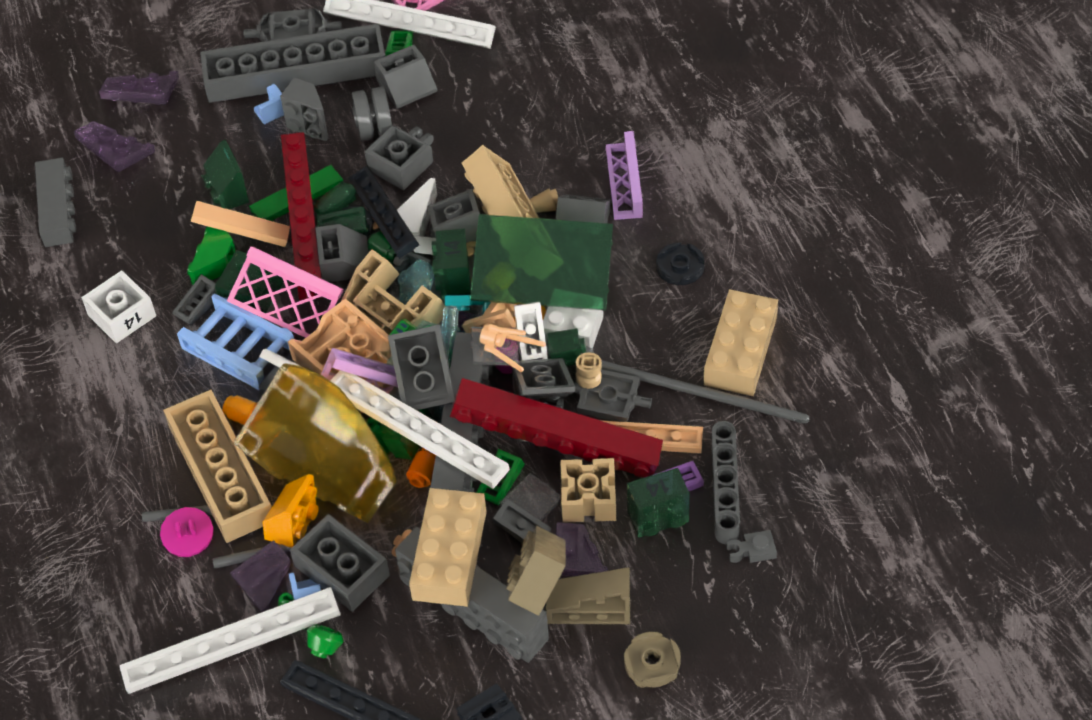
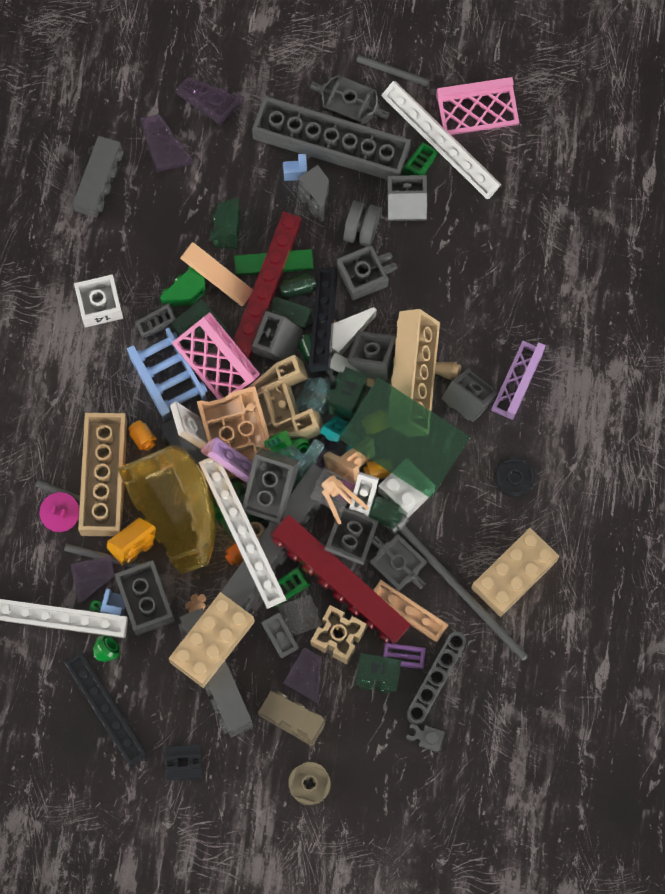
camera: 25 degrees right, 20 degrees up
dark tan brick [506,525,566,616] -> none
tan wheel [576,352,602,389] -> none

